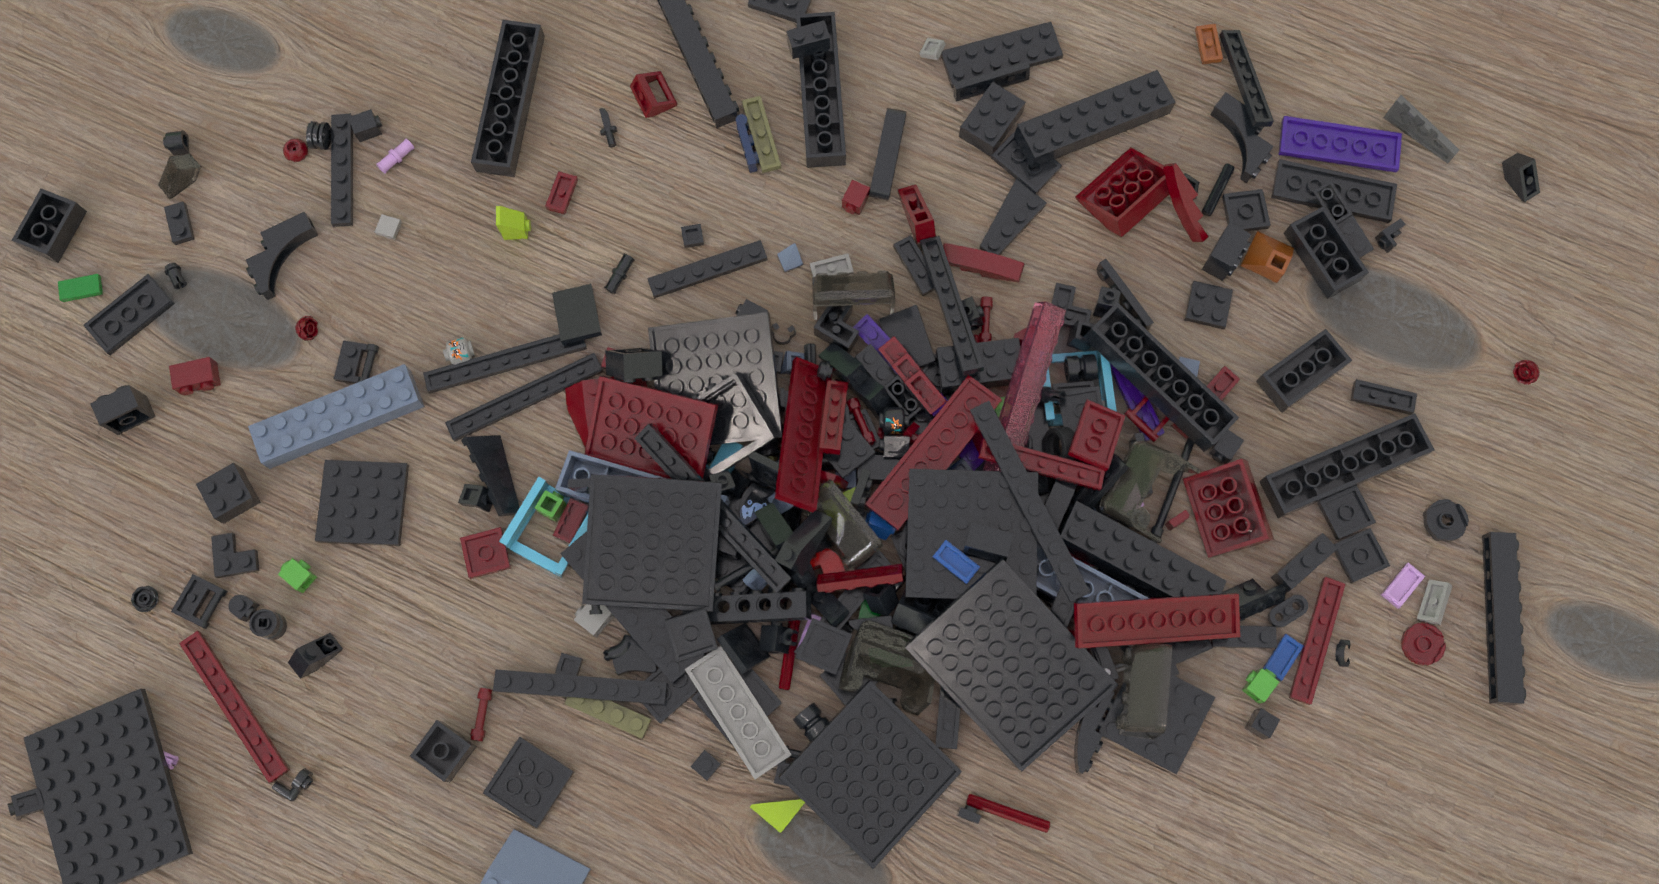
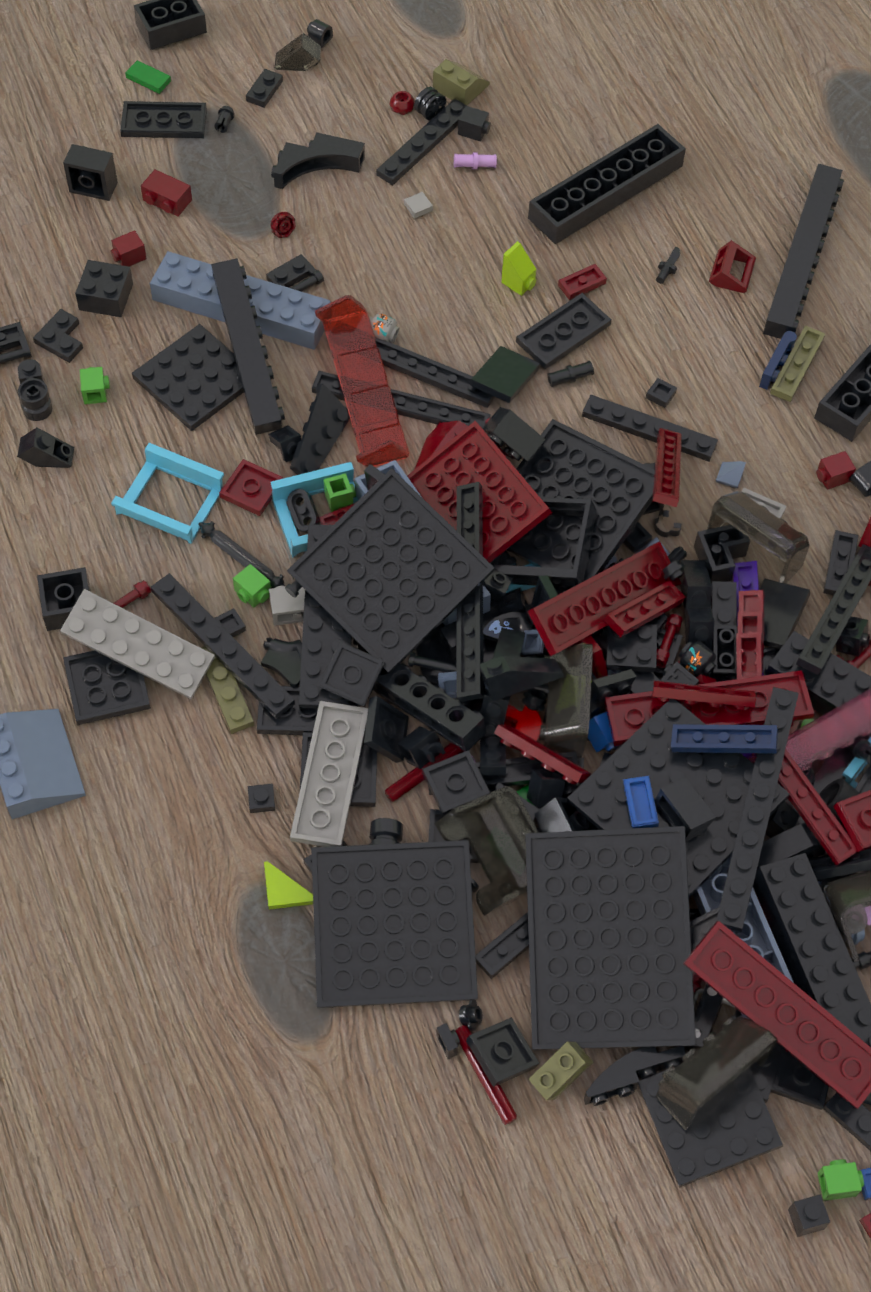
camera: 40 degrees right, 15 degrees down
none -> light grey plate [60,589,215,700]
none -> dark red brick [110,230,147,267]
none -> medium azure piece [111,443,224,544]
none -> black wheel [198,521,285,589]
none -> black brick [211,258,285,435]
none -> bright green brick [233,564,271,608]
none -> black plate [287,489,320,533]
none -> clear red piece [315,295,409,467]
none -> olive slope [433,59,490,105]
none -> black plate [459,999,483,1031]
none -> black plate [466,1017,539,1087]
none -> black plate [516,293,612,369]
none -> olive brick [528,1041,594,1100]
none -> dark red tile [653,428,682,508]
none -> dark red plate [653,681,756,710]
none -> dark blue plate [671,724,778,753]

